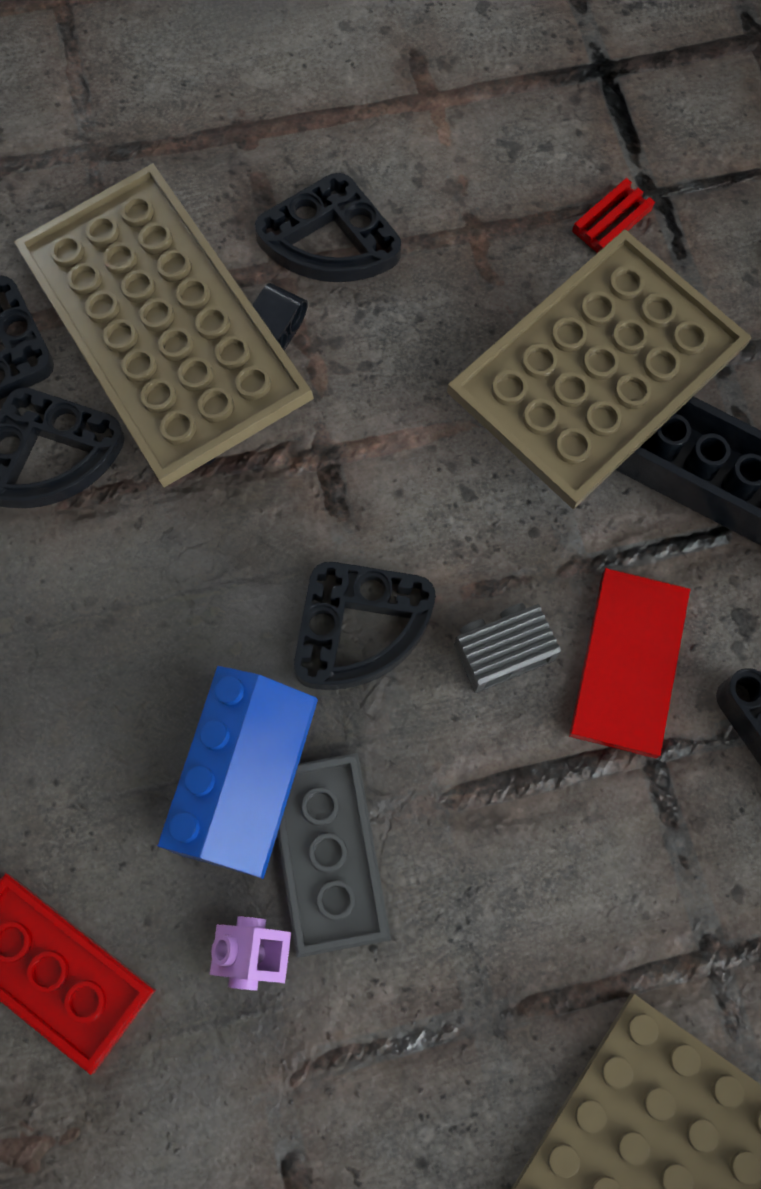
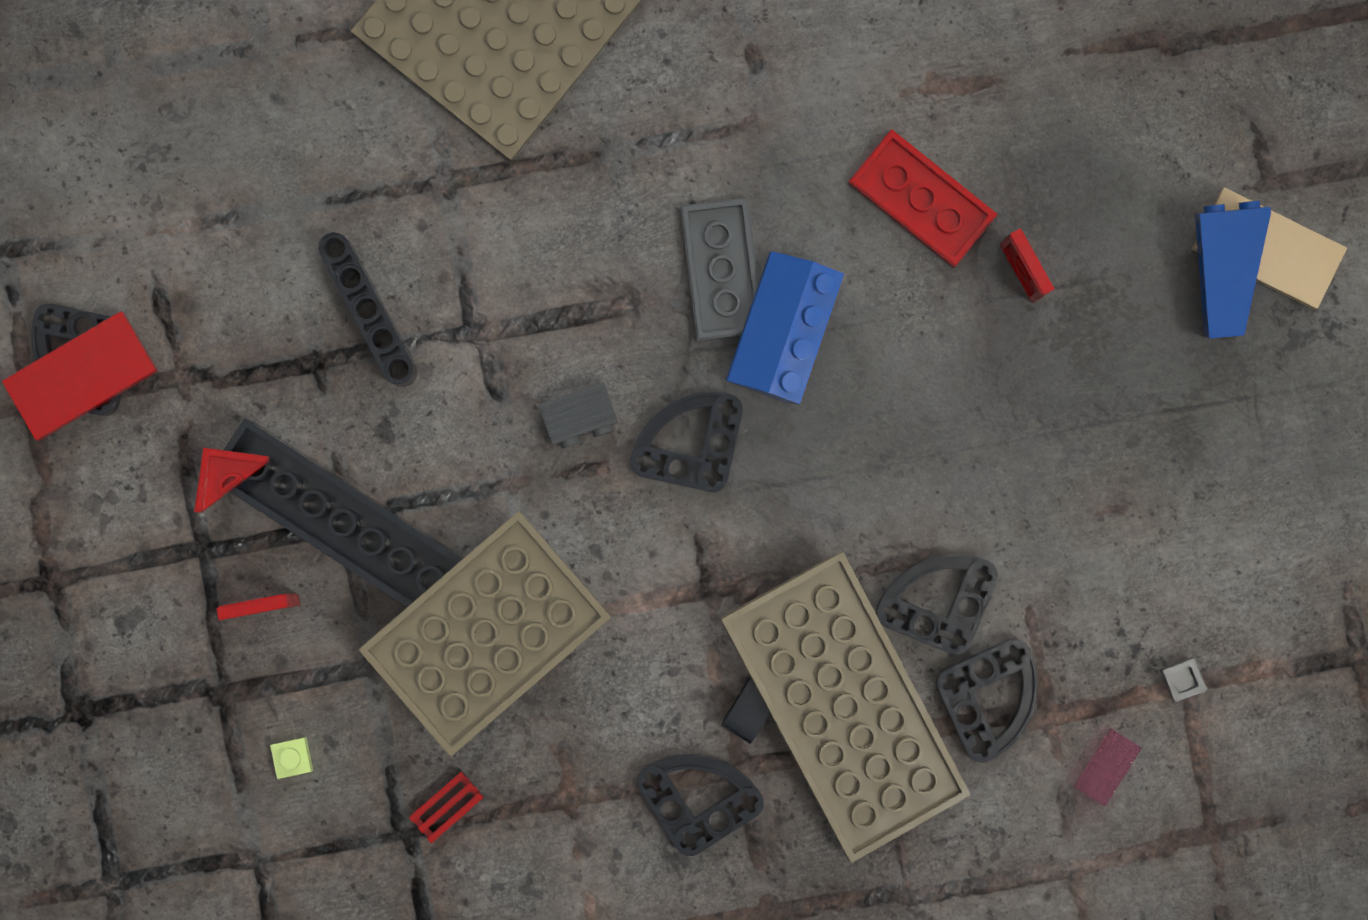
camera: 170 degrees left, 15 degrees up
lavender brick [210,916,291,990] -> none
red tile [569,568,690,759] -> none

